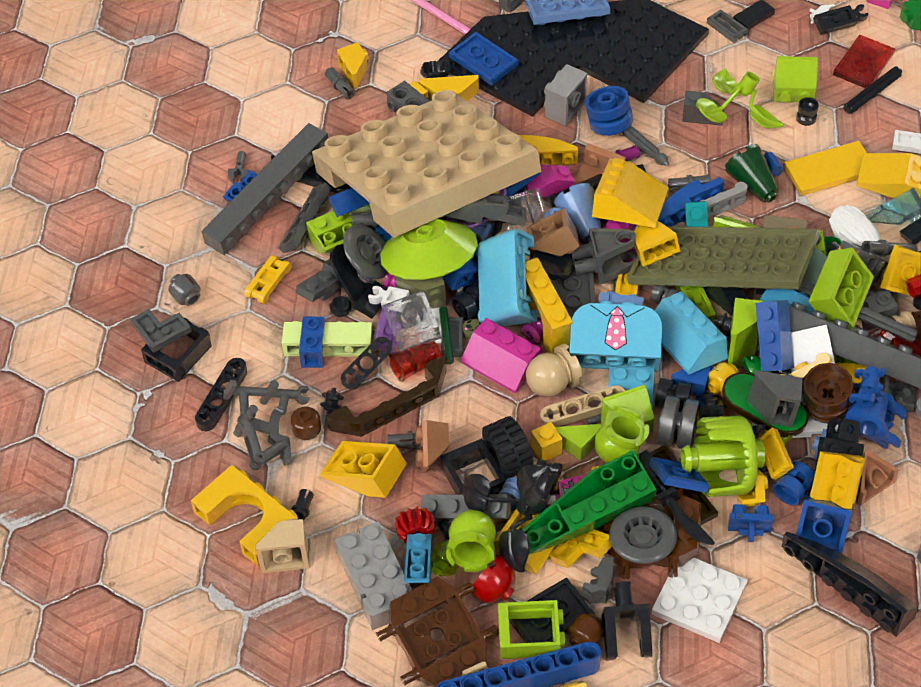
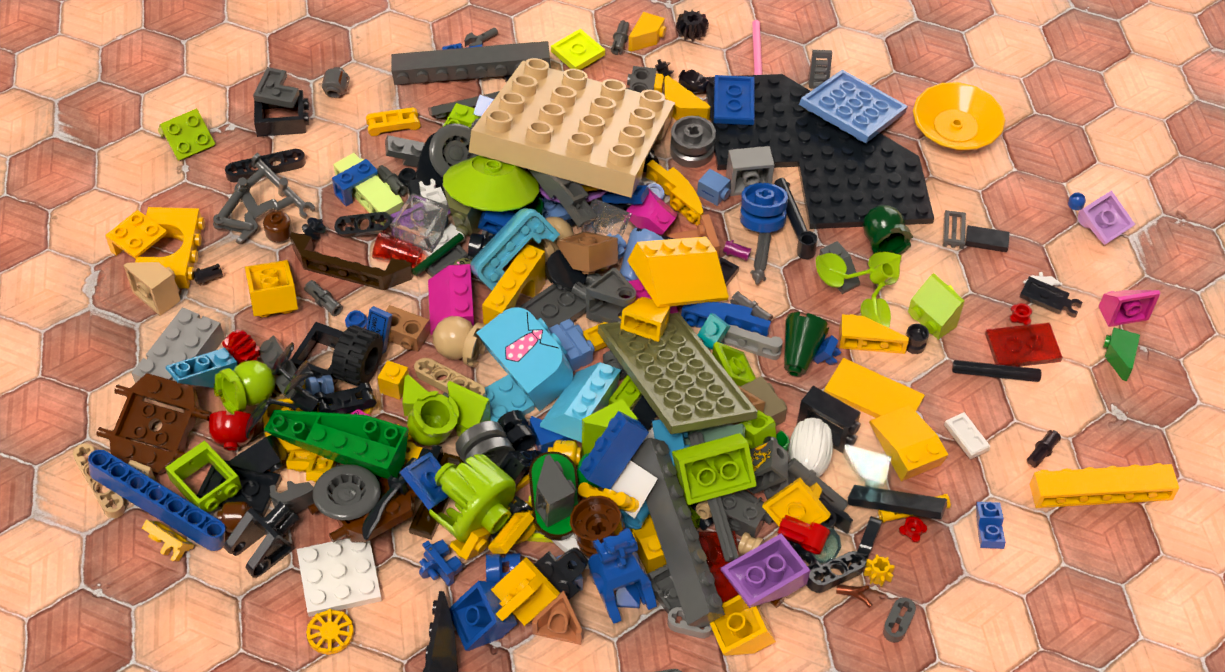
camera: 45 degrees right, 0 degrees up
nougat slope [415,420,449,473] -> none
none -> yellow bracket [105,210,167,259]
none -> lime bracket [158,108,215,161]
none -> black slope [229,435,288,473]
none -> yellow wheel [306,609,354,655]
none -> blue plate [345,310,367,328]
none -> blue tile [366,306,393,355]
none -> dark grey axle [377,165,407,197]
none -> medium nougat brick [386,305,430,352]
none -> neon yellow plate [551,29,605,70]
none -> black wheel [655,59,674,78]
none -> flat silver wheel [670,116,716,168]
none -> black gear [676,10,709,42]
none -> medium blue brick [697,169,731,206]
none -> black piece [774,178,817,259]
none -> black window [796,386,861,453]
none -> yellow slope [839,314,909,354]
none -> dark green tile [863,205,913,255]
none -> red plate [1010,303,1033,325]

